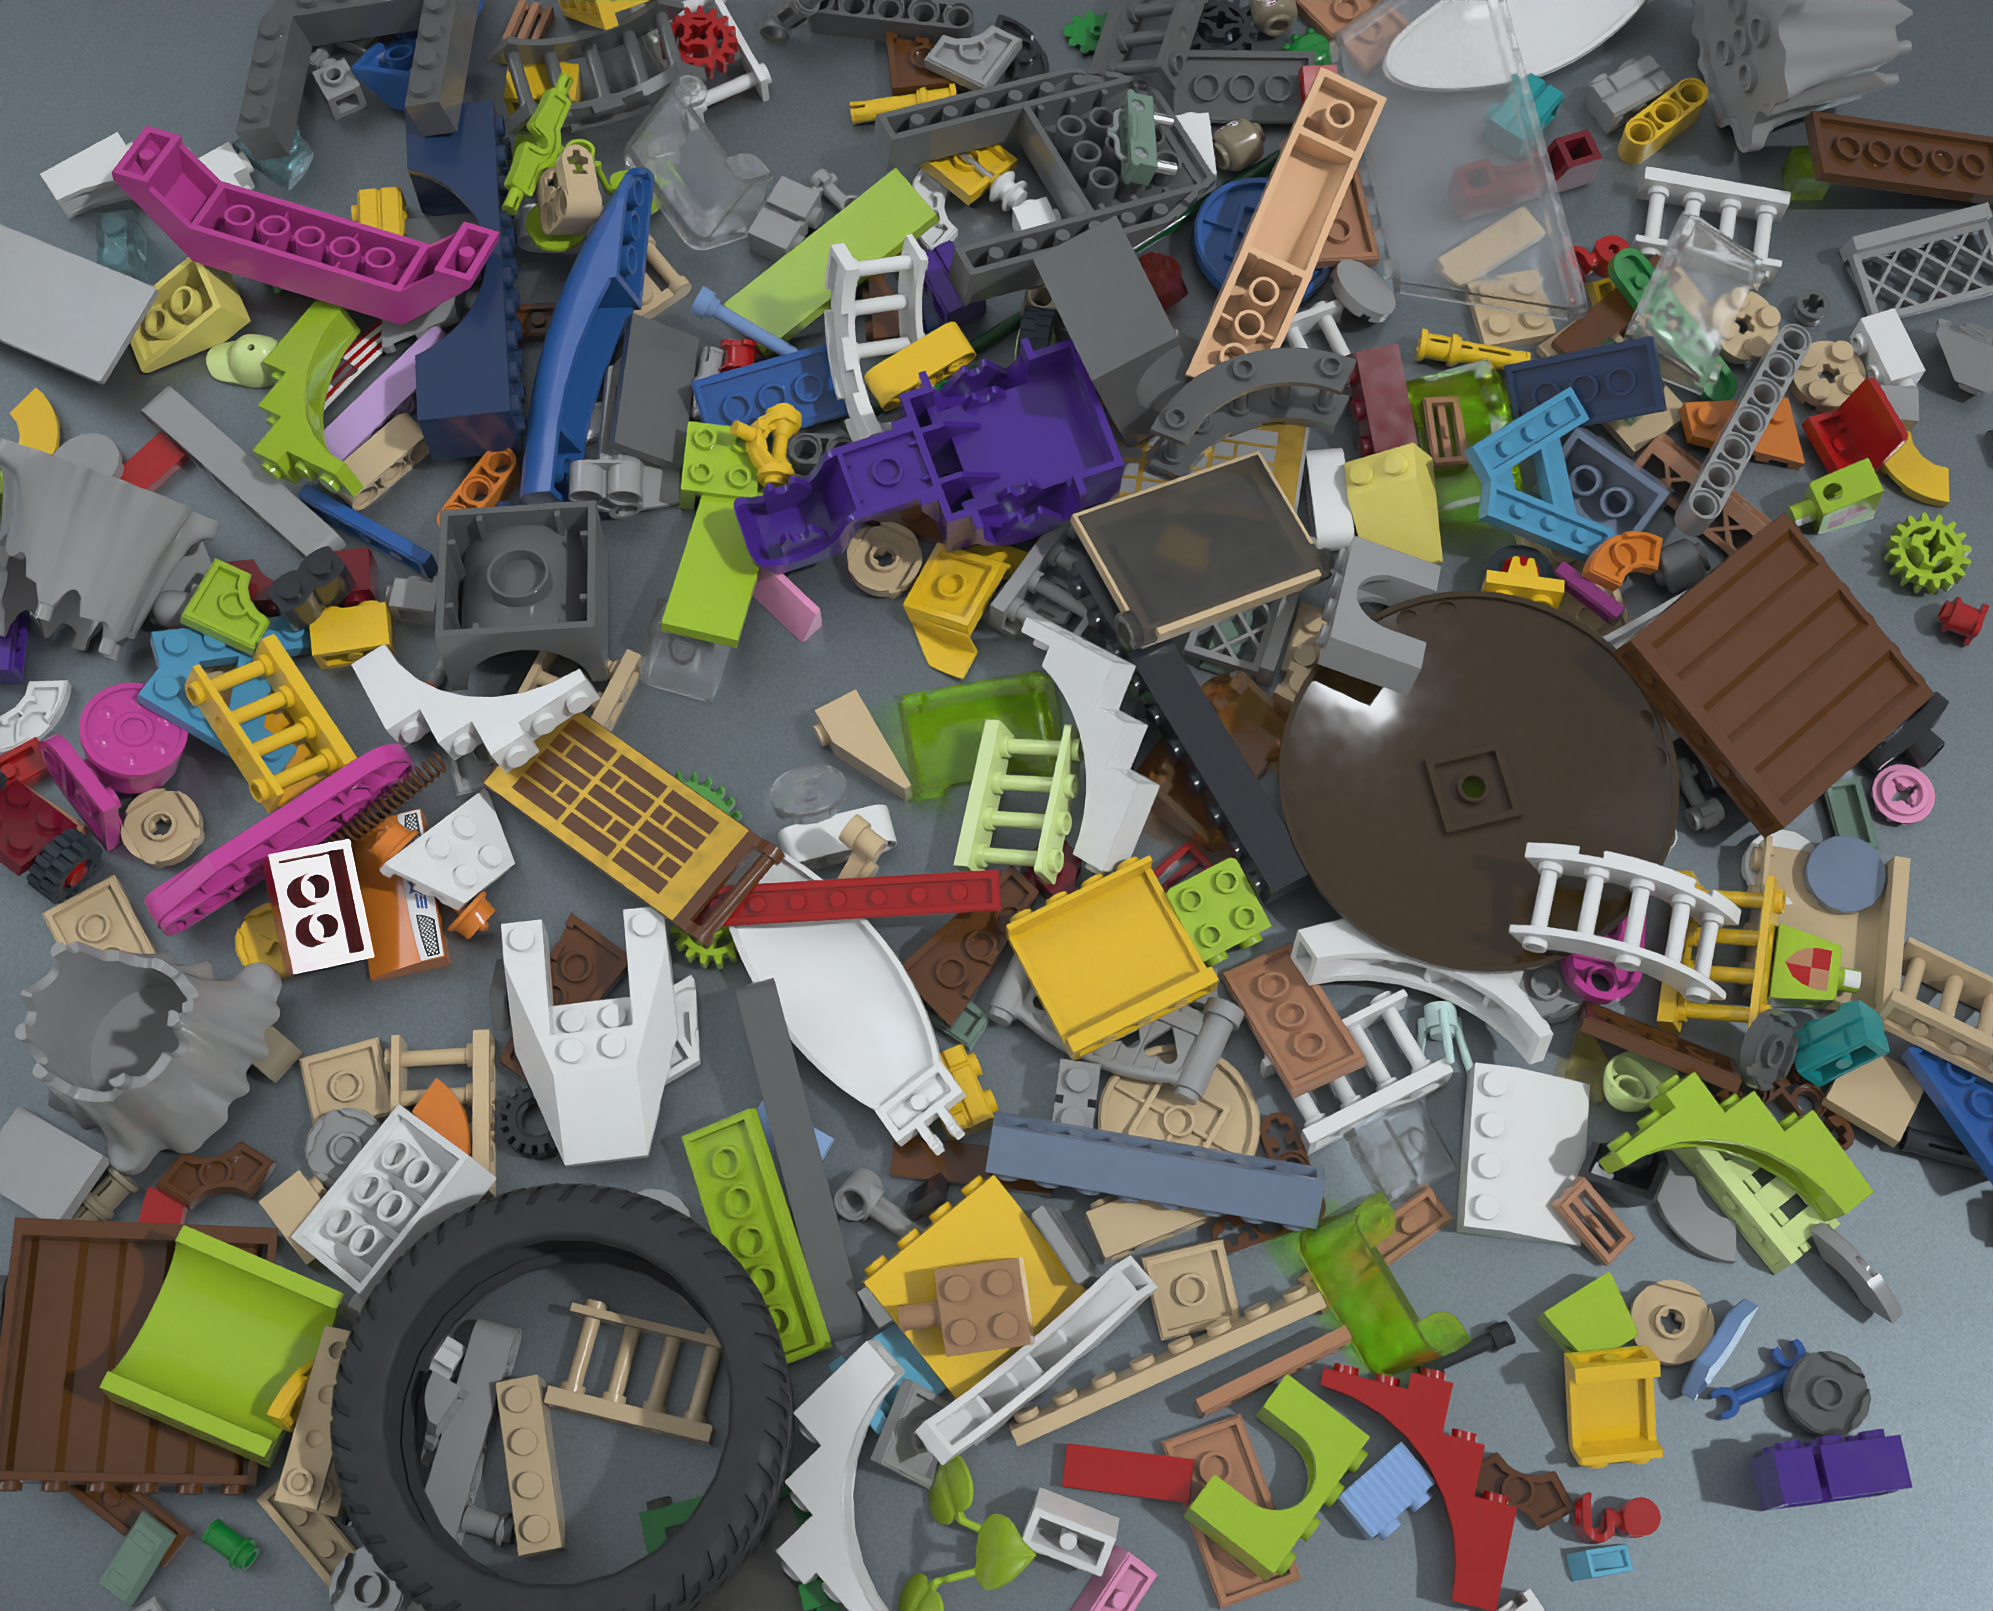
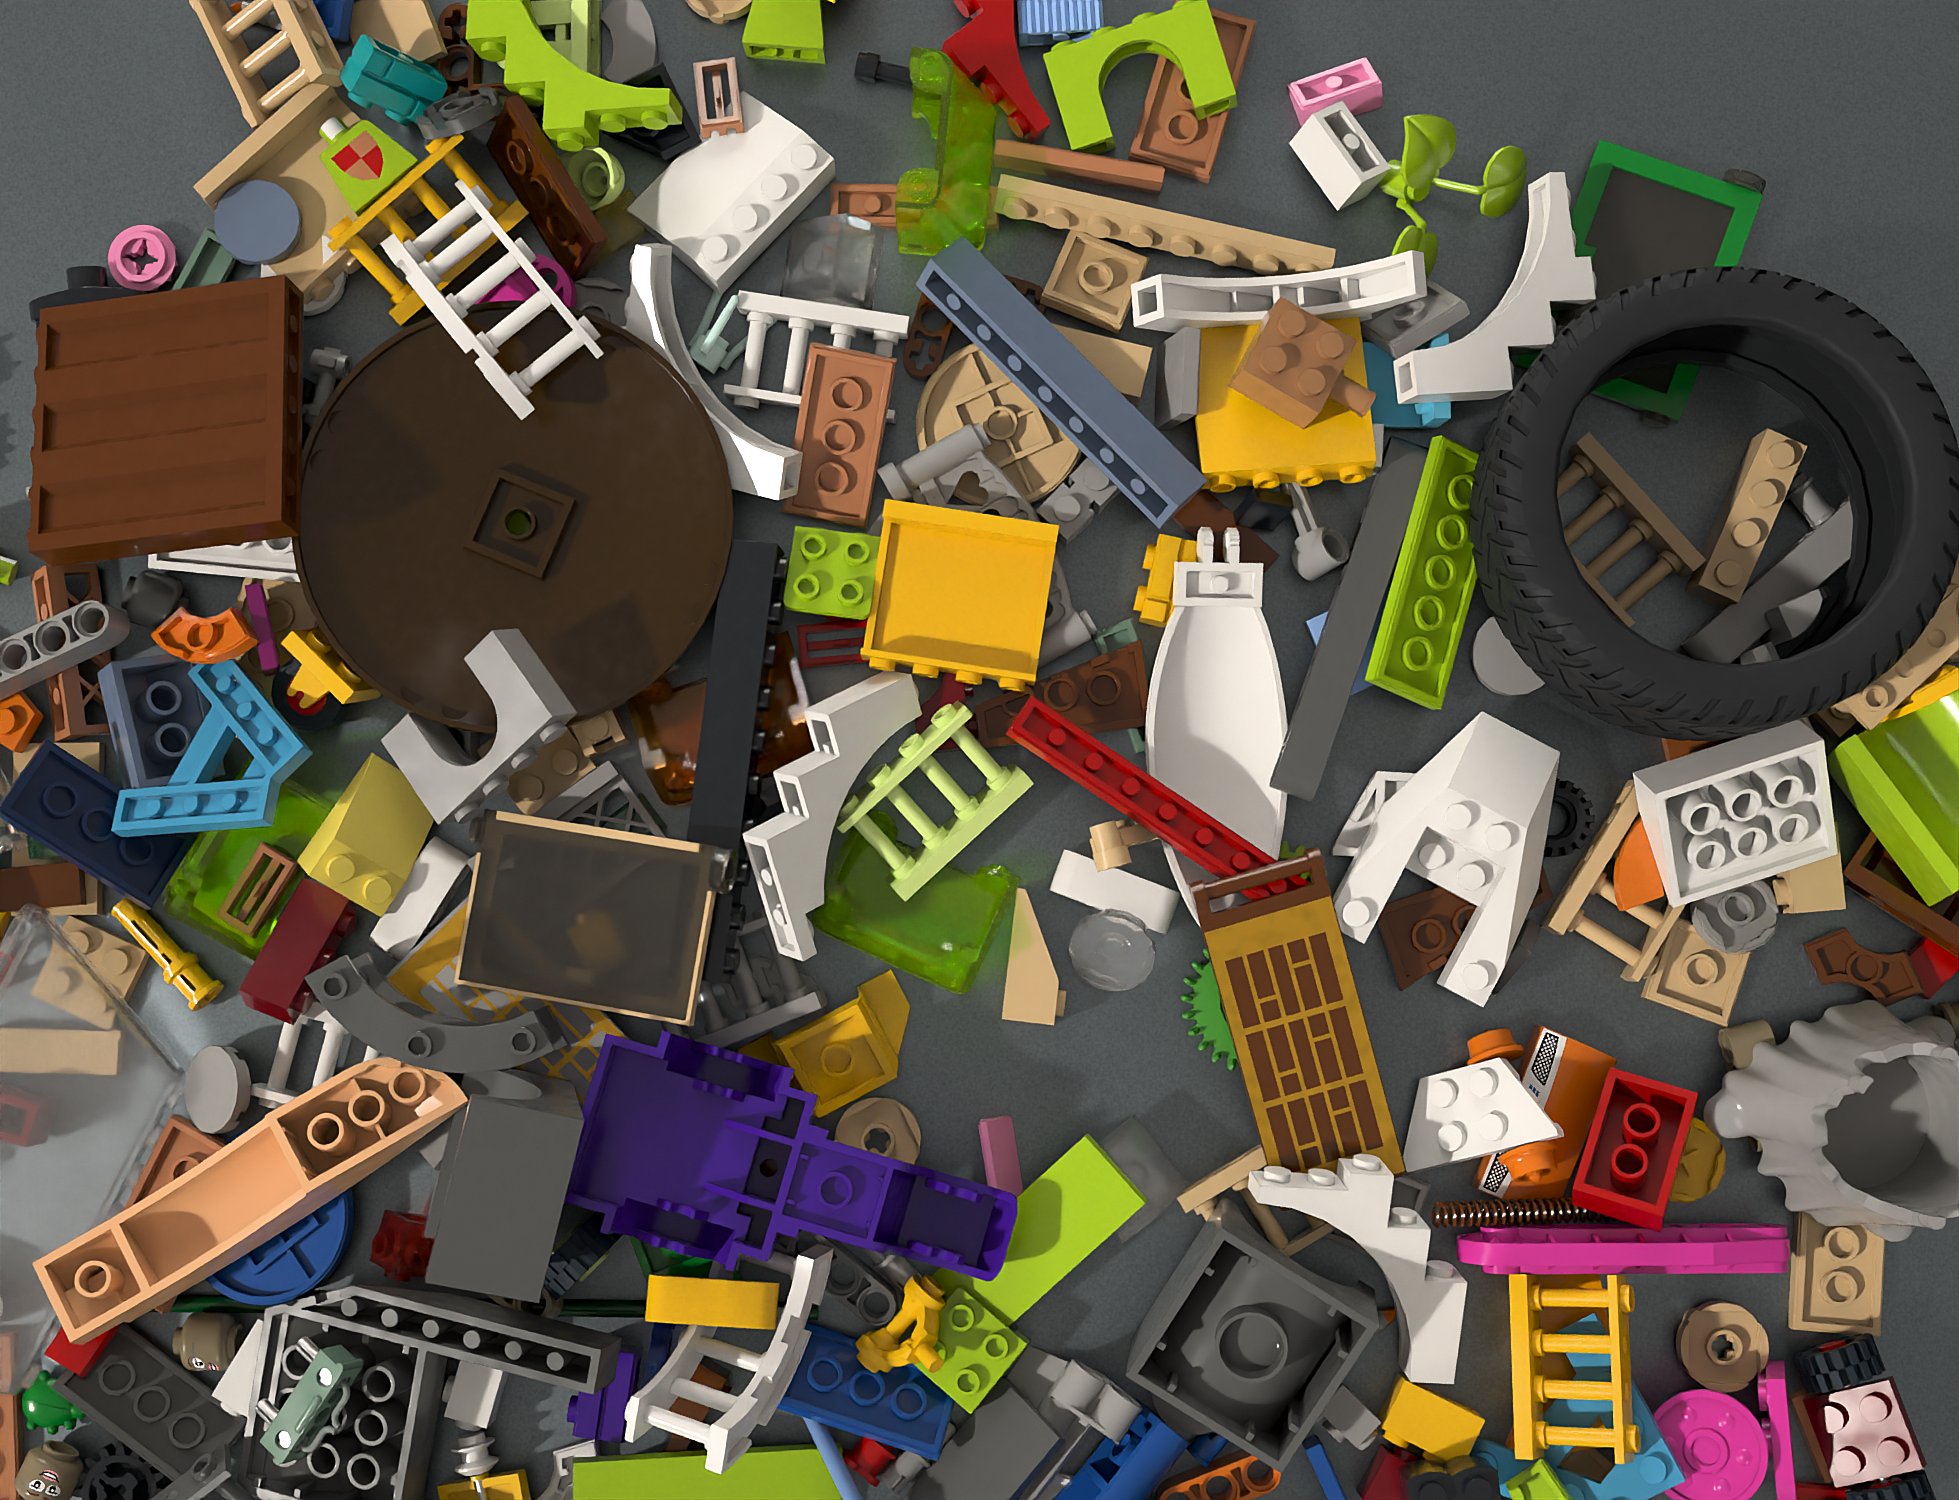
camera: 140 degrees left, 15 degrees up
red tile [1062,1443,1194,1503] -> none

